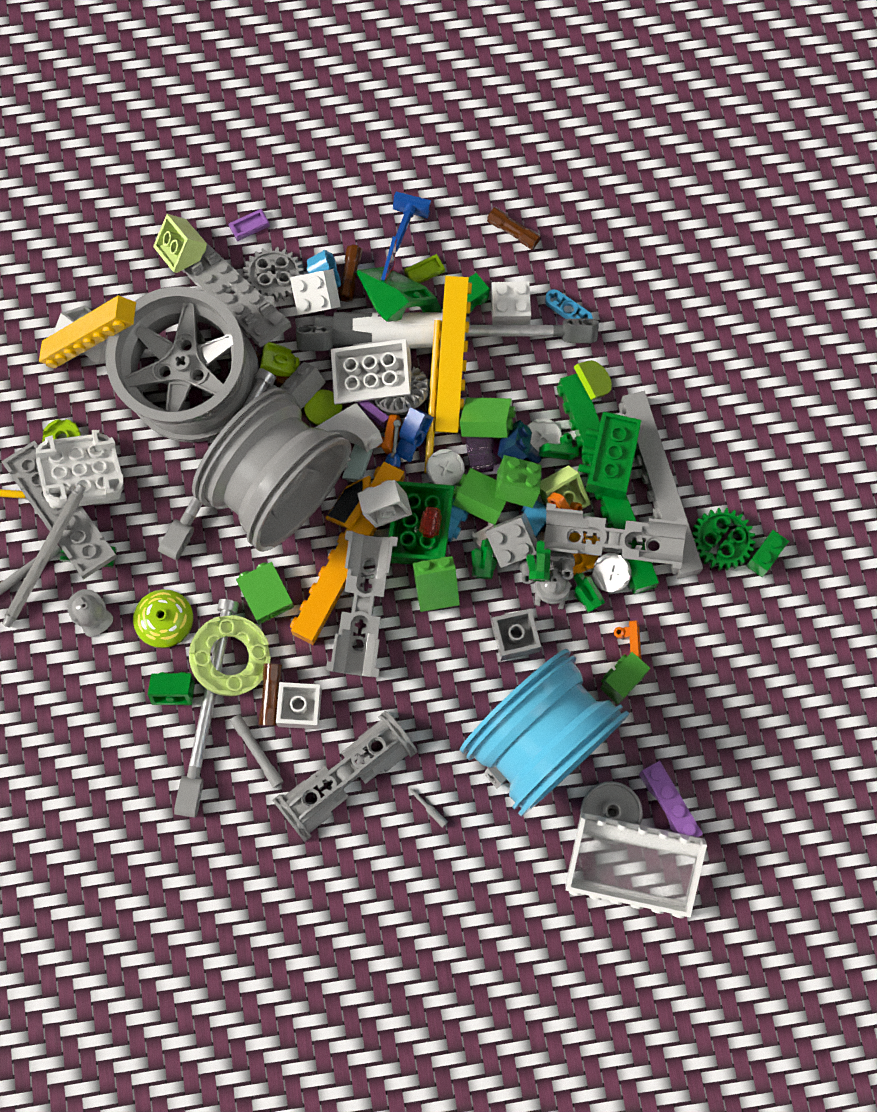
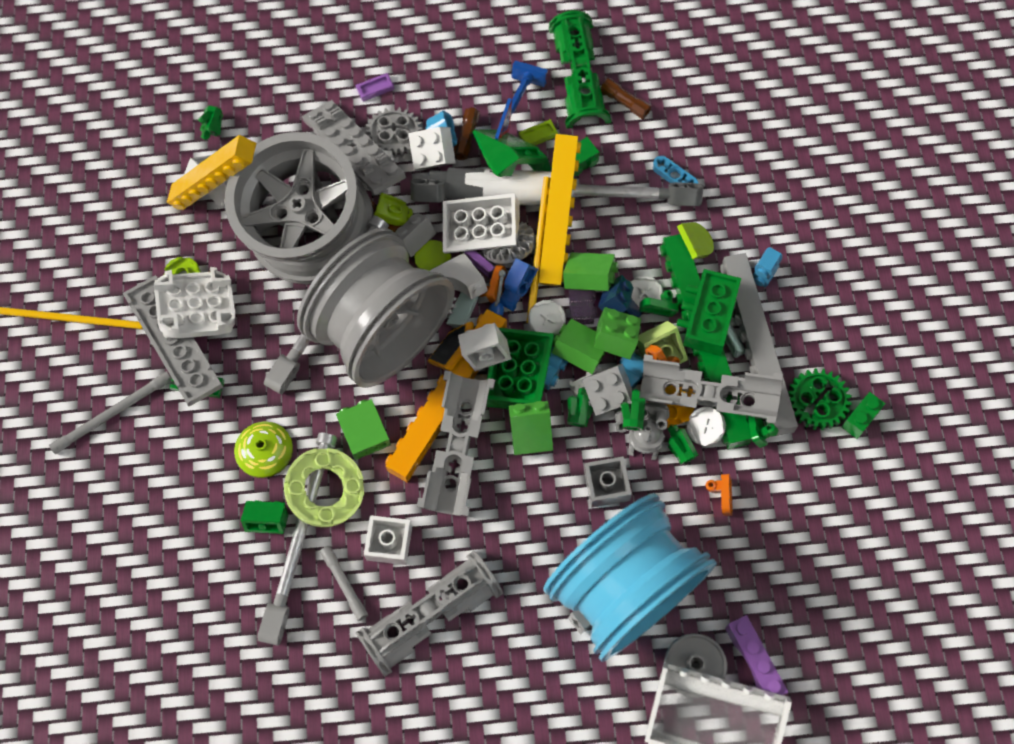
camera: 10 degrees right, 5 degrees down
light grey piece [2,484,86,628] -> none
light grey helmet [67,589,113,637] -> none
yellowish green slope [153,214,207,273] -> none
reddish brown axle [259,663,282,726] -> none
light grey piece [410,788,448,828] -> none
clear red brick [419,507,442,538] -> none
white brick [491,281,531,325] -> none
bright green brick [600,652,650,705] -> none
none -> green rock [197,106,223,140]
none -> green piece [549,10,612,129]
none -> light aqua slope [725,323,745,358]
none -> green piece [747,416,779,448]
none -> dark azure brick [752,247,783,287]

